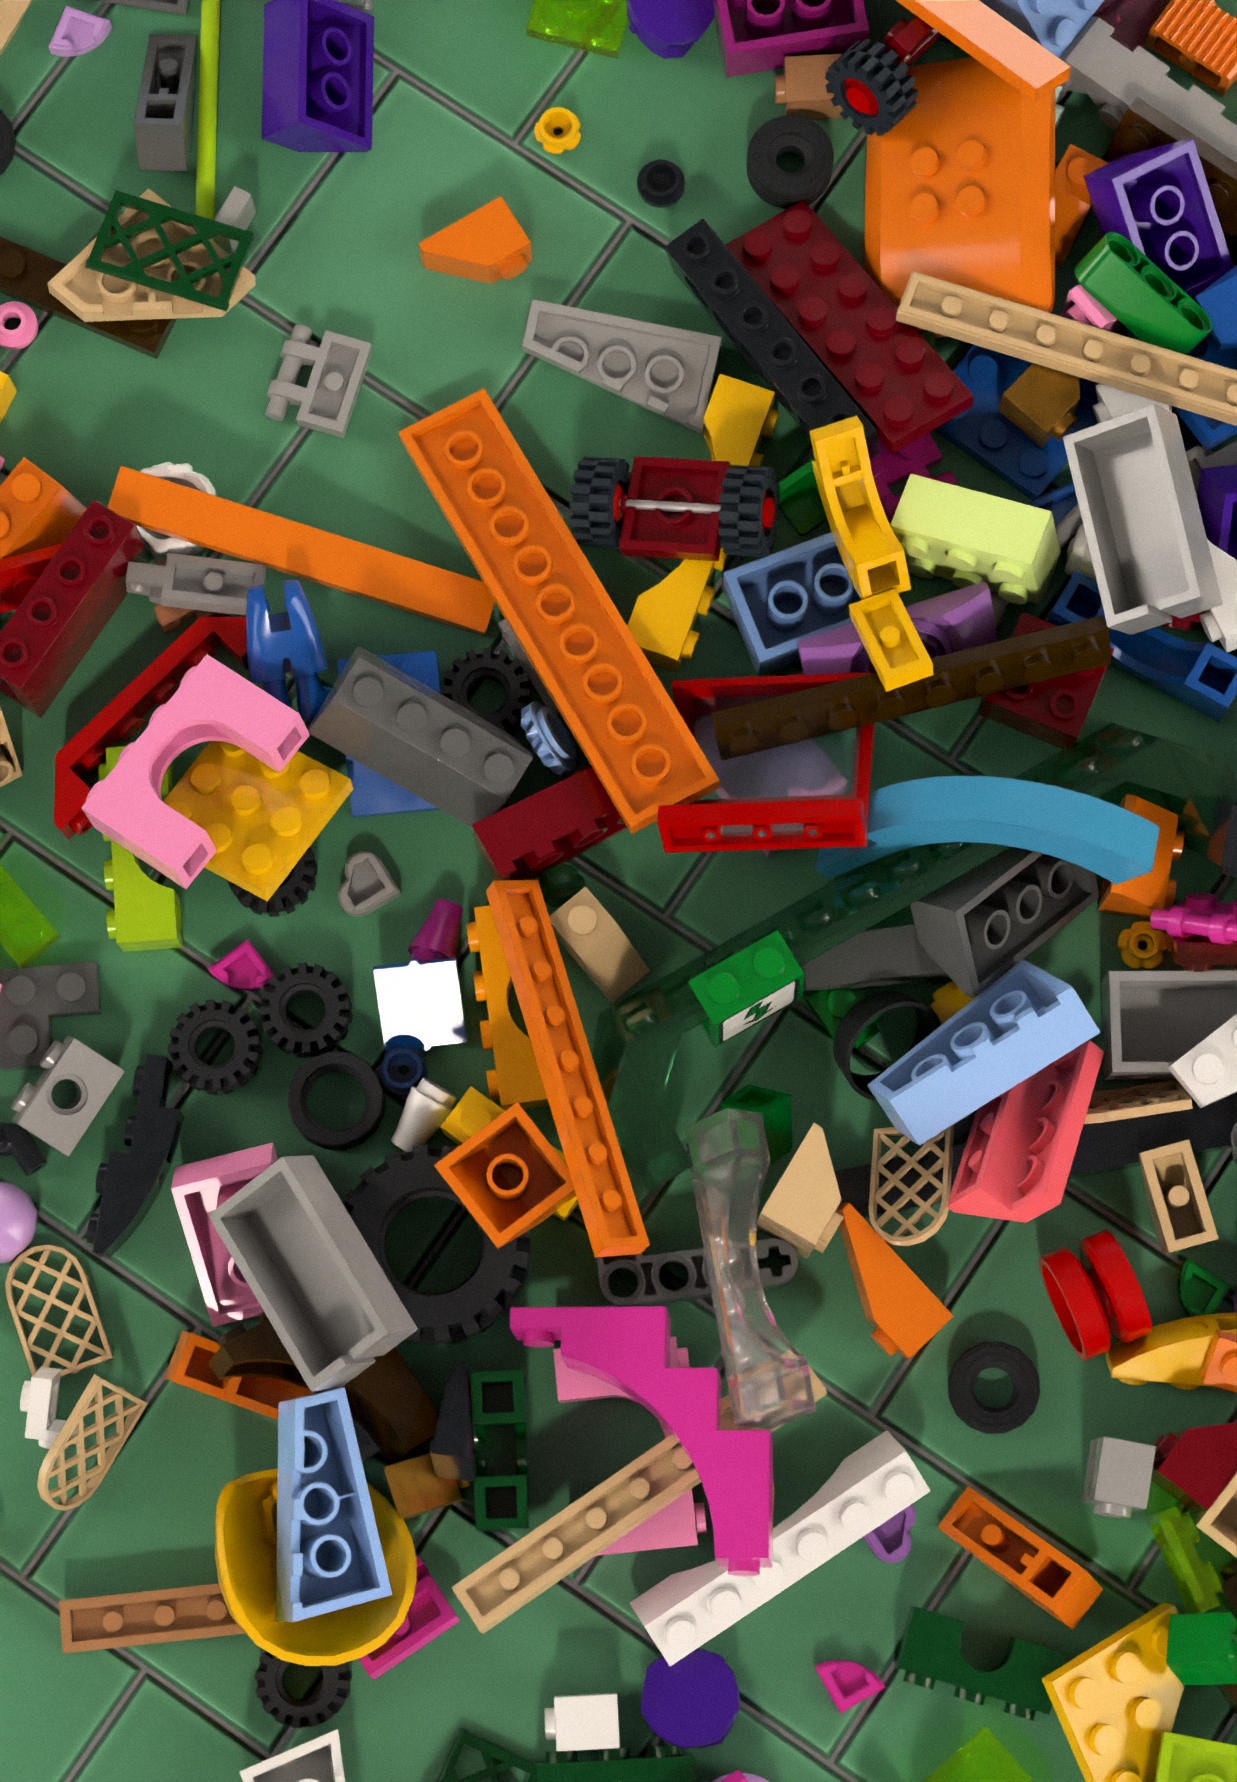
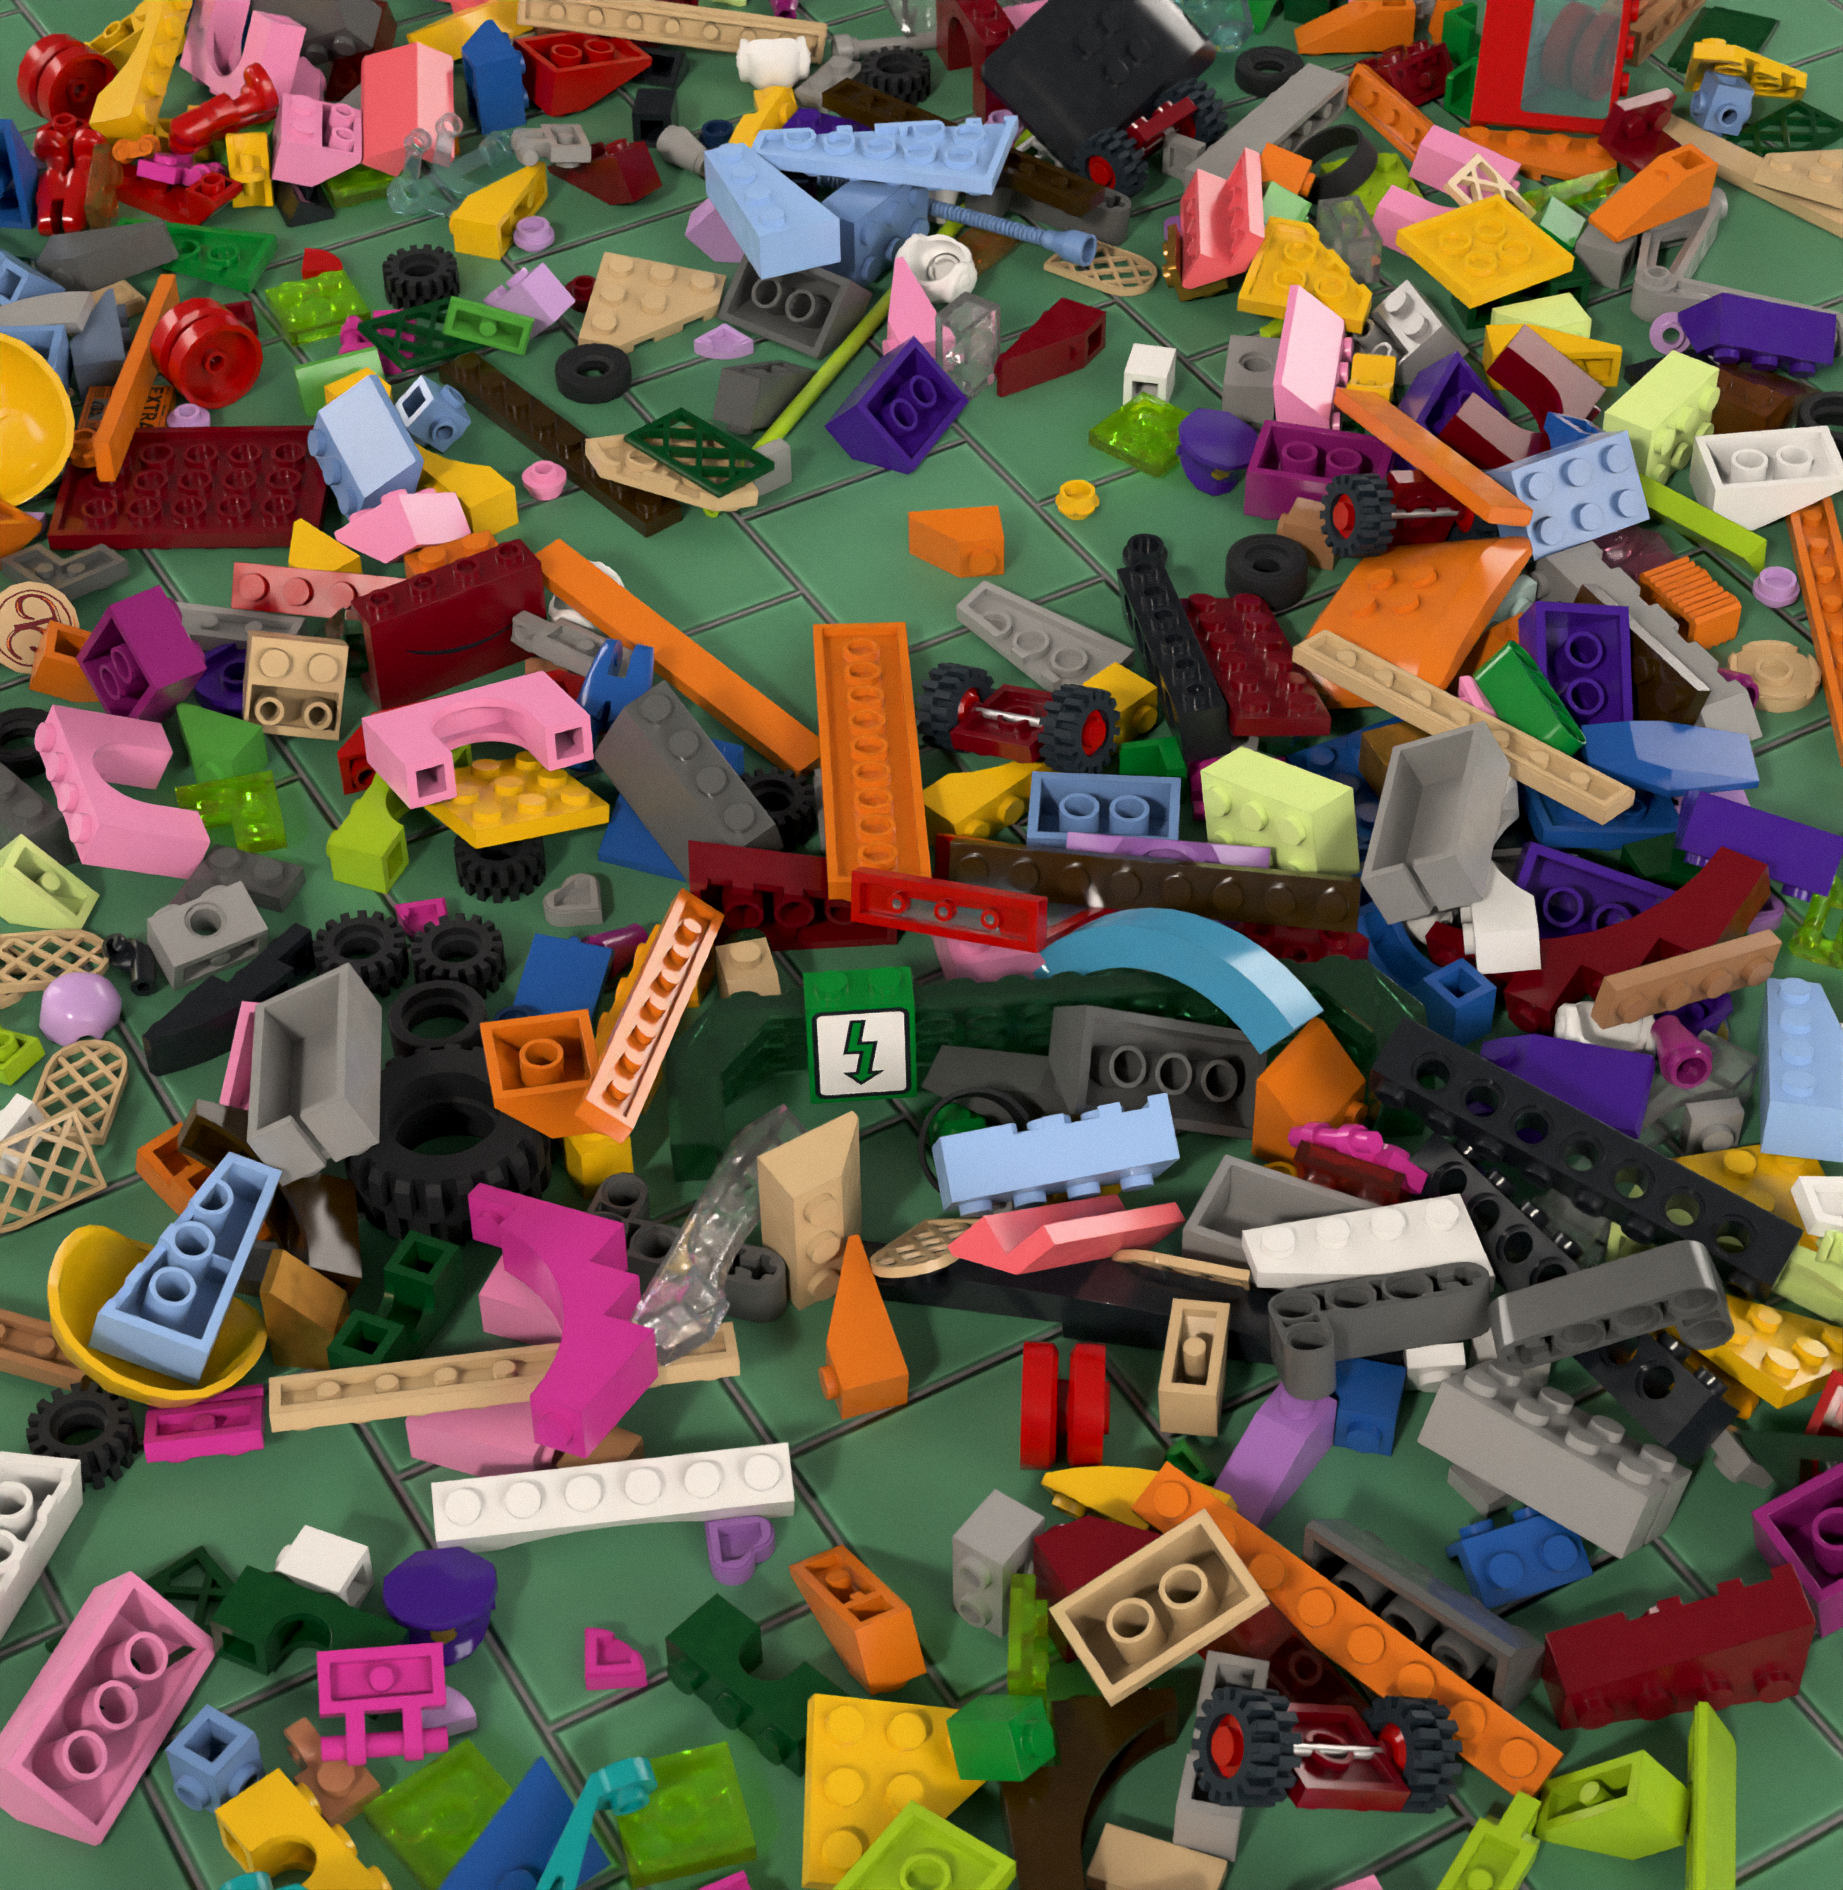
camera: 25 degrees right, 35 degrees down
light grey plate [265,324,373,438] -> none
black slope [430,1360,477,1482] -> none
light blue gear [521,702,577,776] -> none
yellow arch [809,415,911,600] -> none
yellow plate [849,588,934,692] -> none
black tyre [948,1342,1040,1434] -> none

